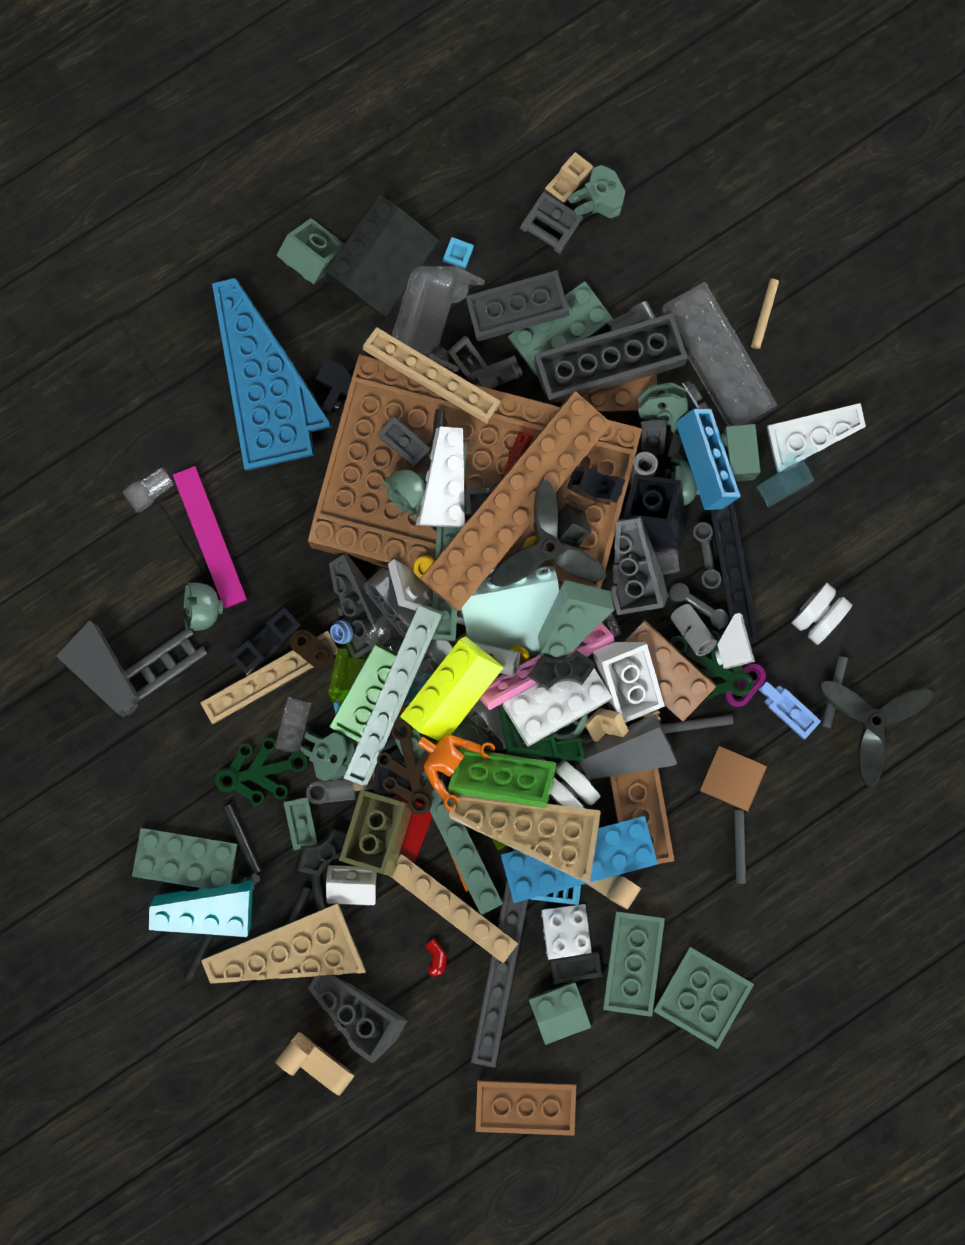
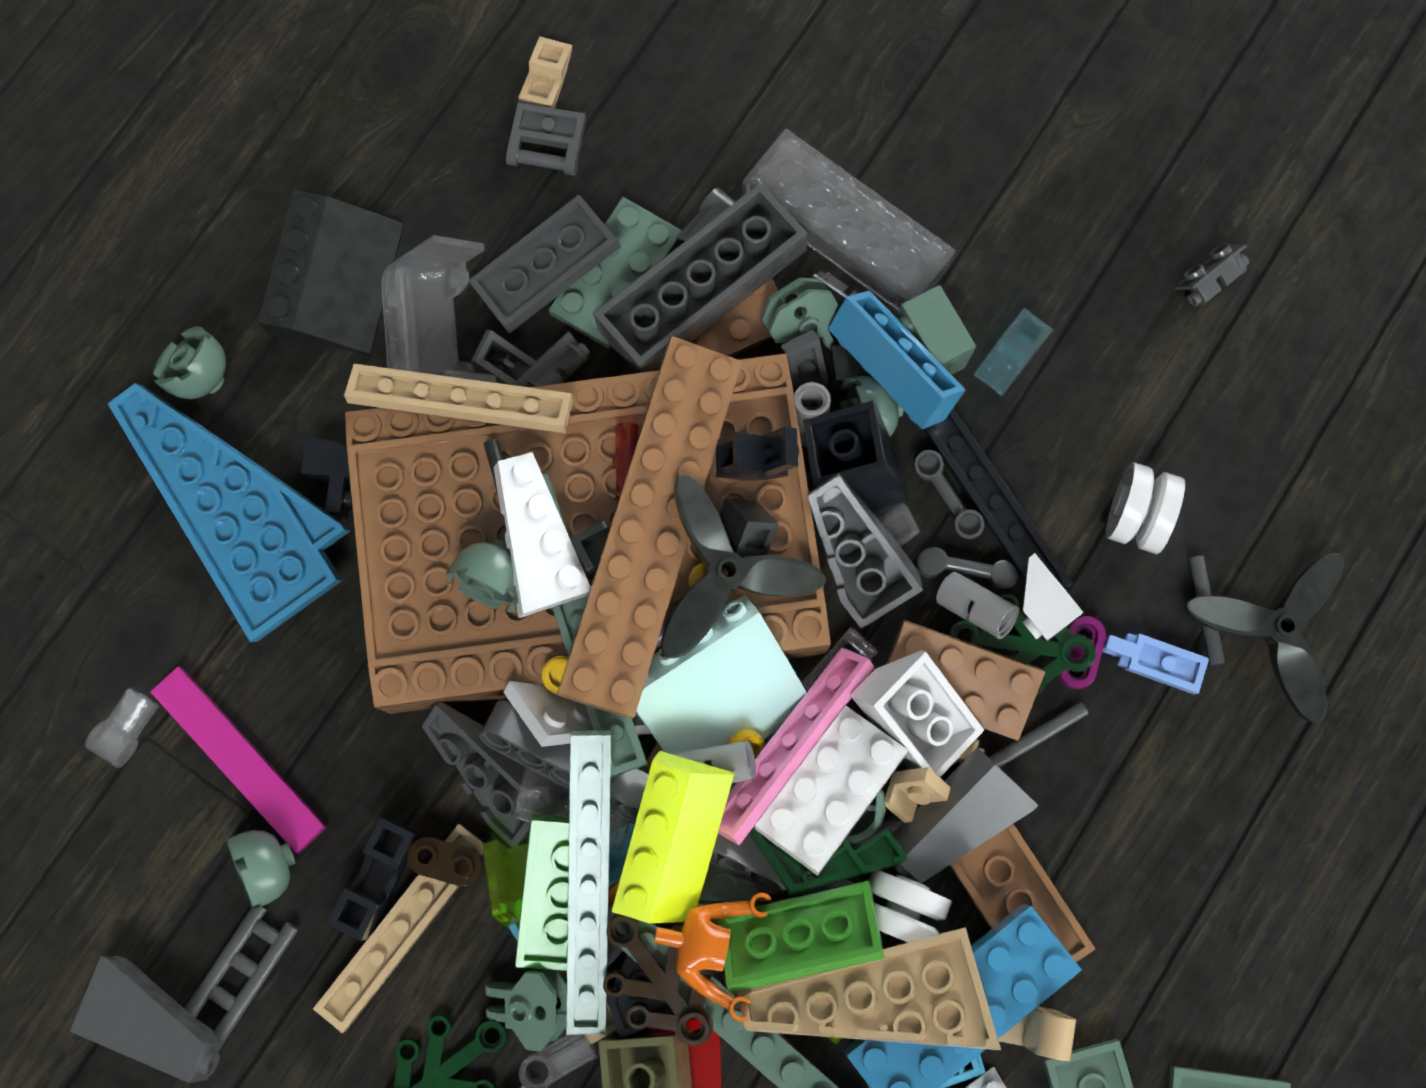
camera: 15 degrees left, 5 degrees down
clear slope [275,698,311,753] -> none
sand green slope [277,218,345,284] -> none
light blue plate [330,620,353,644] -> none
dark grey plate [377,417,431,468] -> none
medium azure plate [443,237,474,269] -> none
pearl dark grey tile [528,650,597,690] -> none
sand green wedge [538,580,614,659] -> none
sand green hinge [568,165,626,218] -> none
medium nougat slope [700,746,767,812] -> none
dark grey bar [734,810,746,884] -> none
tan bar [751,279,779,349] -> none
white wing [766,403,866,473] -> none
none -> sand green cylinder [153,327,226,400]
none -> dark grey hinge [1174,243,1249,307]

